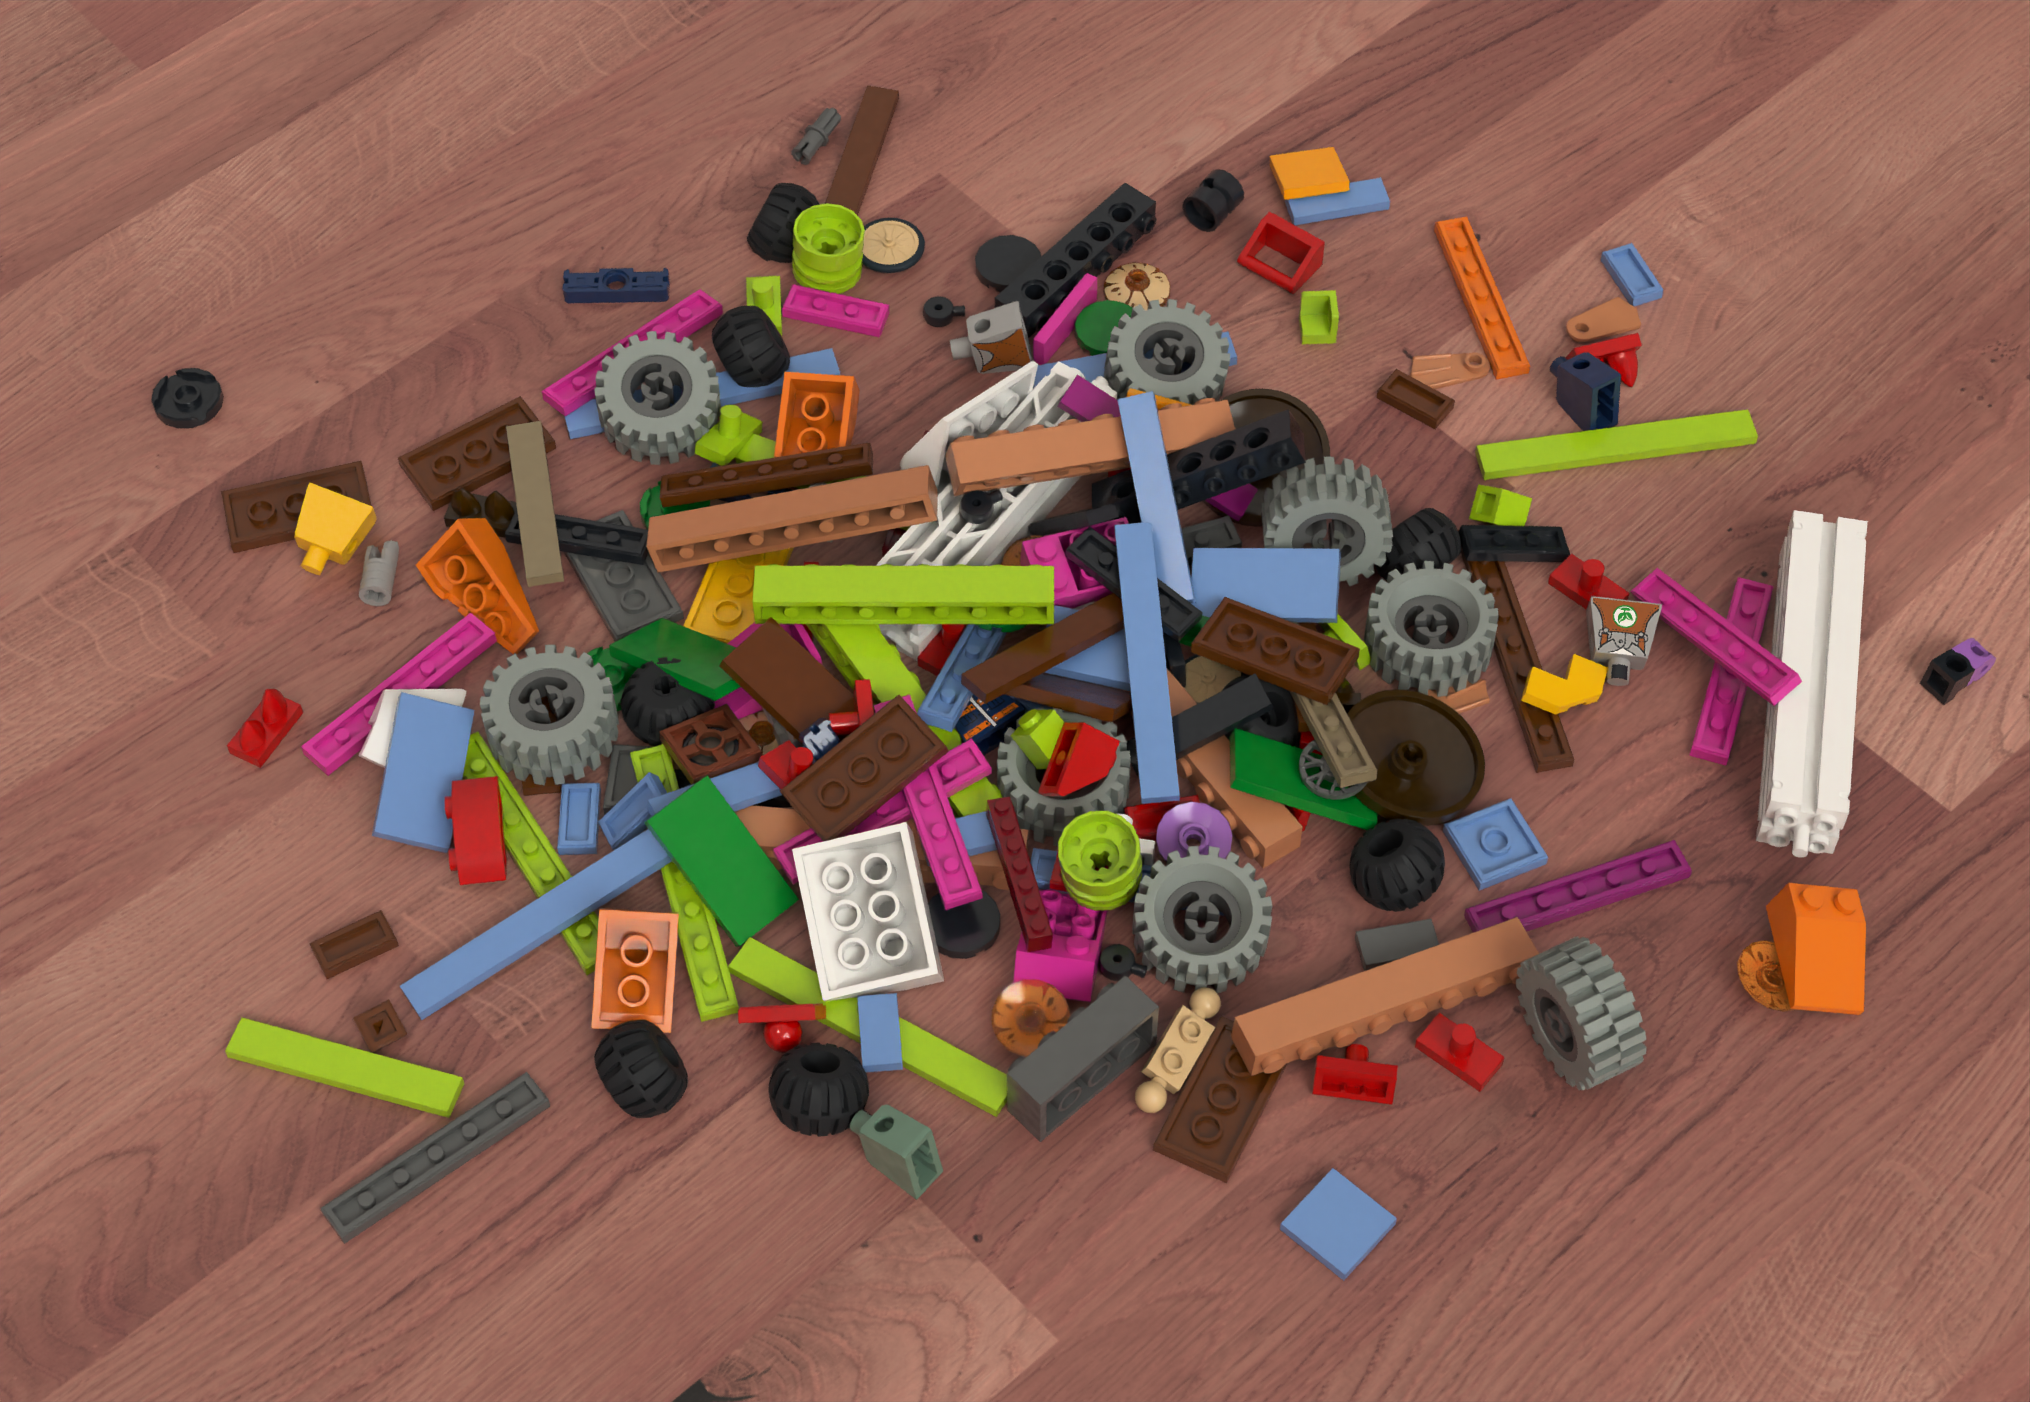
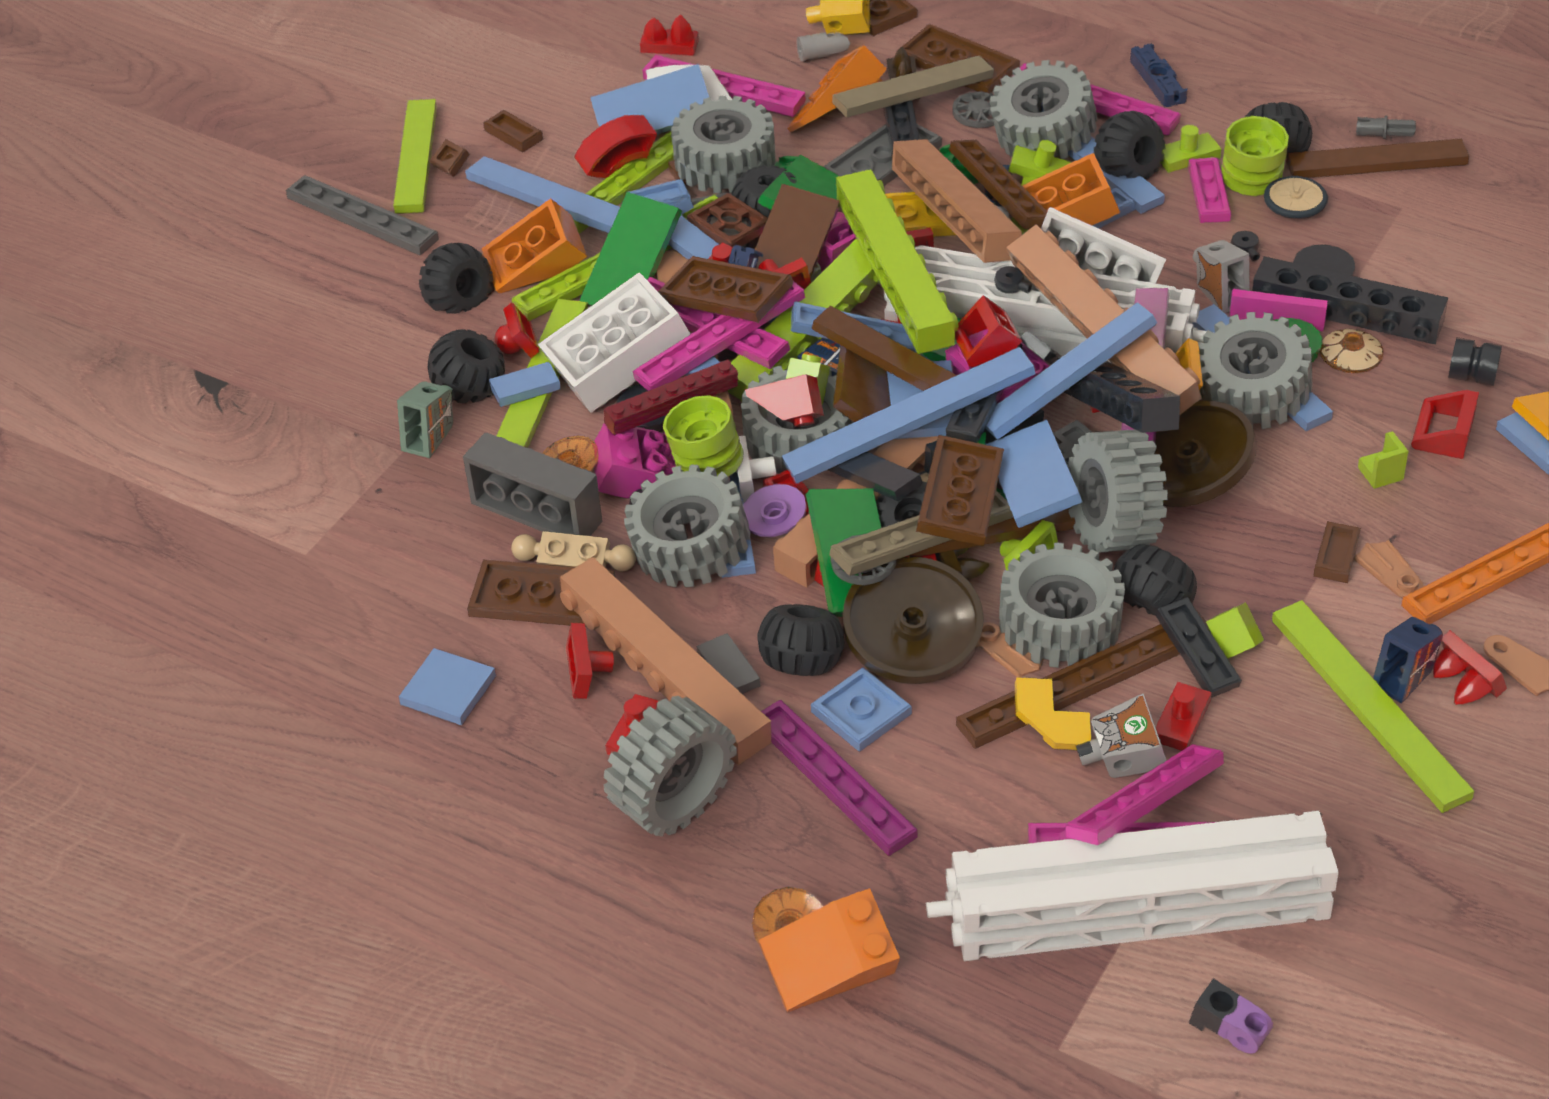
camera: 75 degrees right, 10 degrees down
none -> dark grey wheel [952,91,994,128]
none -> red tile [955,295,1022,367]

